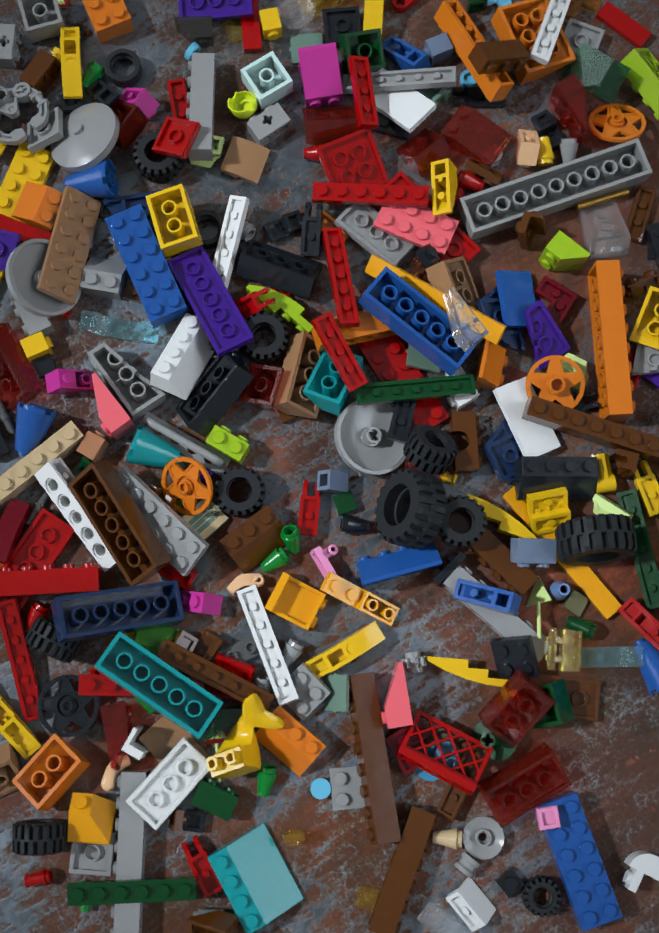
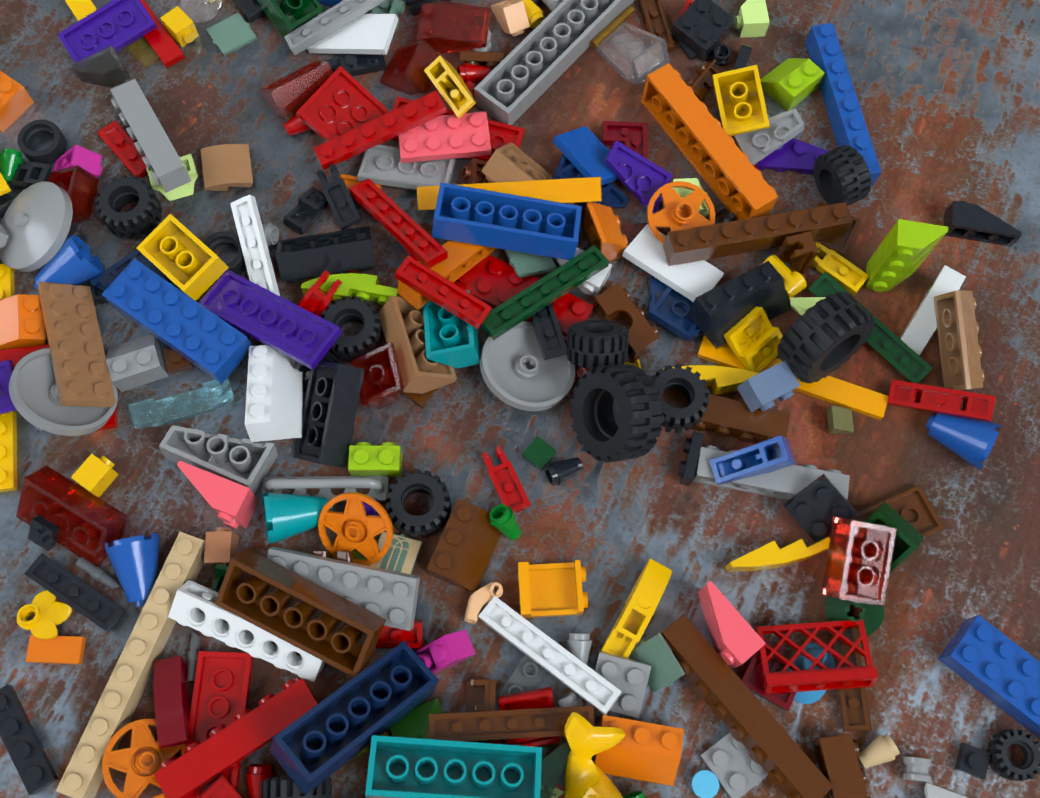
camera: 30 degrees left, 10 degrees down
light grey piece [14,301,55,337] -> none
black tile [31,353,57,379] -> none
dark pink slope [45,368,94,395] -> none
red tile [152,116,201,159] -> none
plate [173,630,199,652] -> none
medium azure tile [184,42,201,61] -> none
neon yellow hair [227,91,258,119] -> none
light aqua brick [240,51,293,110] -> none
light grey brick [247,102,291,146] -> none
green cone [260,546,291,574] -> none
dark pink slope [298,42,343,109] -> none
bright pink piece [310,544,338,579] -> none
sand blue brick [317,469,349,494] -> none
light orange slope [319,571,400,626] -> none
red plate [348,55,379,129] -> none
blue slope [356,542,443,587] -> none
light grey gear [401,651,427,673] -> none
black plate [415,243,441,268] -> none
clear slope [443,285,489,352] -> none
light grey dish [462,816,504,860] -> none
clear red slope [476,742,572,828] -> none
reddish brown bracket [515,211,547,250] -> none
yellowish green piece [526,576,552,639] -> none
bright pink tile [535,805,561,831] -> none
lime slope [538,230,590,272] -> none
clear yellow plate [545,628,582,673] -> none
medium blue cone [549,581,570,601] -> none
clear light blue slope [559,646,644,668] -> none
dark green cone [565,615,597,639] -> none

